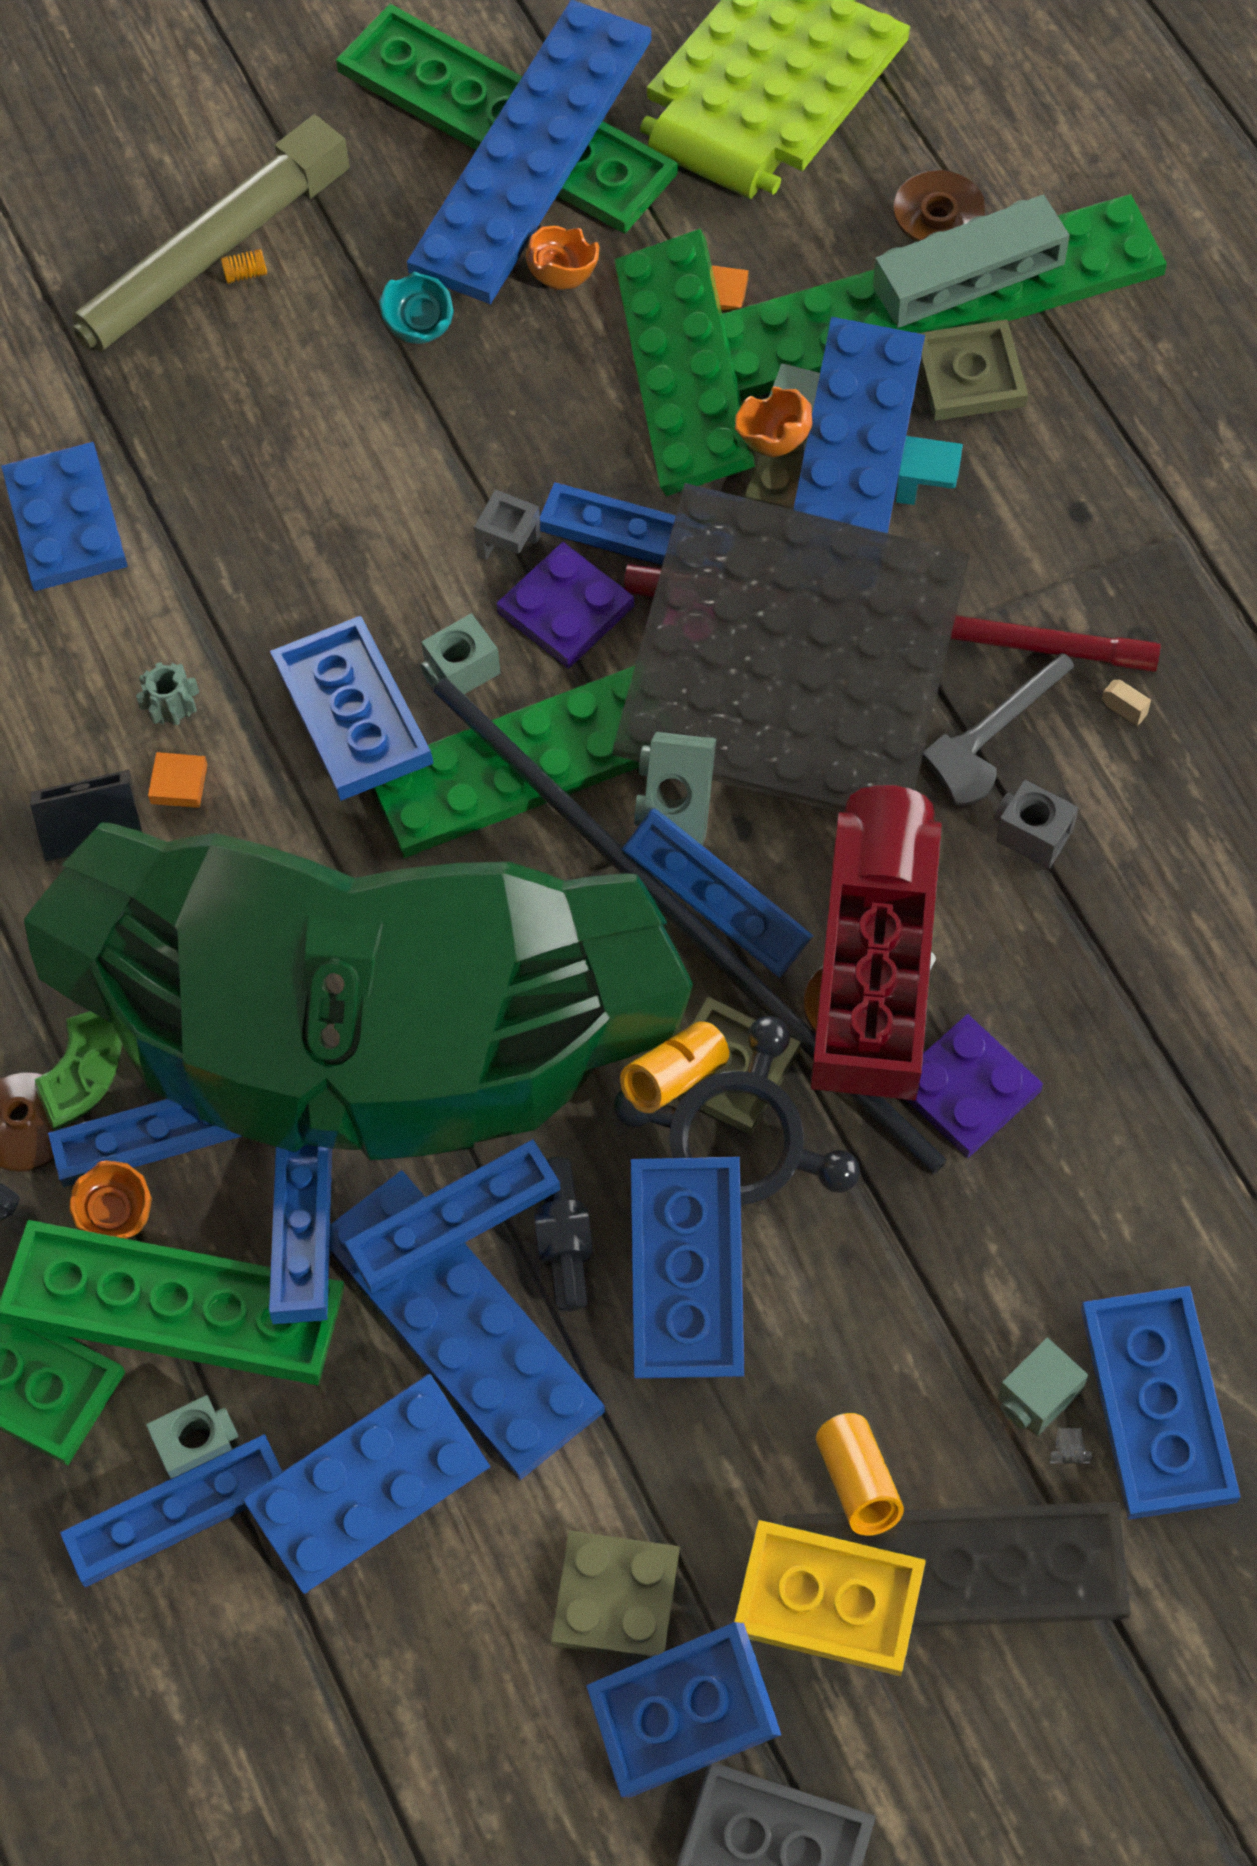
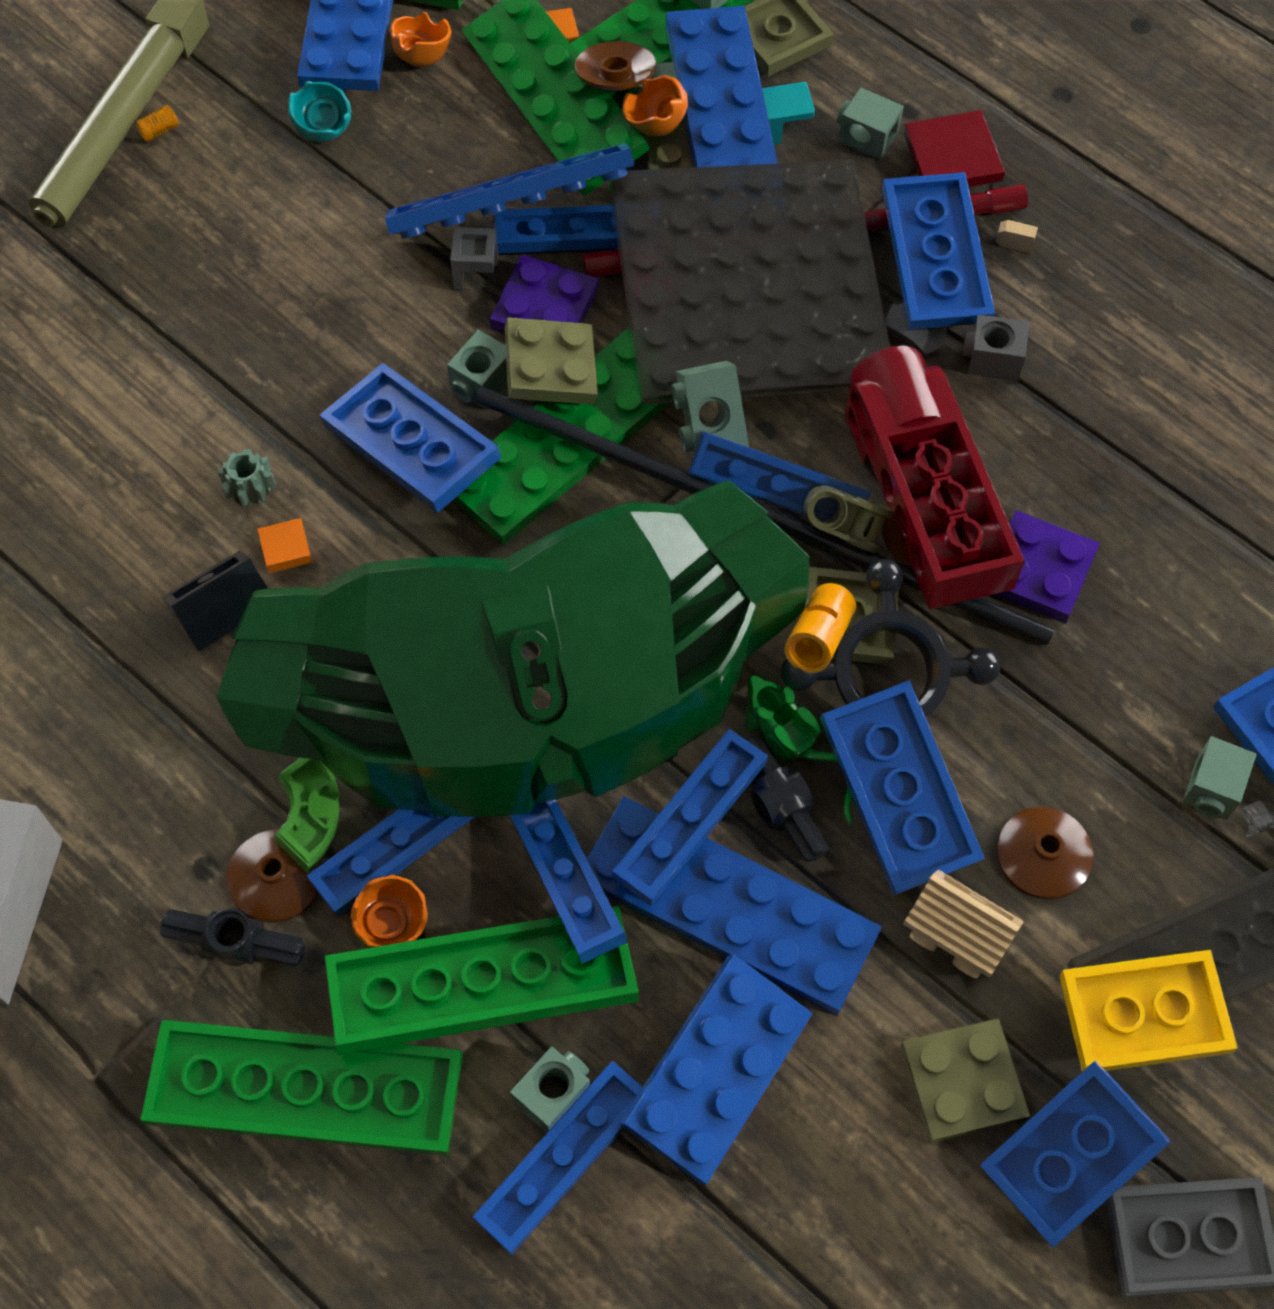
camera: 25 degrees left, 0 degrees up
blue plate [1,442,128,592] -> none
light orange pin [816,1413,904,1535] -> none
none -> blue plate [385,143,635,239]
none -> olive plate [504,317,598,404]
none -> reddish brown dish [575,41,656,91]
none -> green animal [745,675,853,824]
none -> olive piece [803,485,894,553]
none -> sand green brick [837,88,904,160]
none -> blue plate [882,172,995,330]
none -> dark red tile [903,110,1005,187]
none -> tan brick [903,870,1023,978]
none -> reddish brown dish [997,807,1094,899]

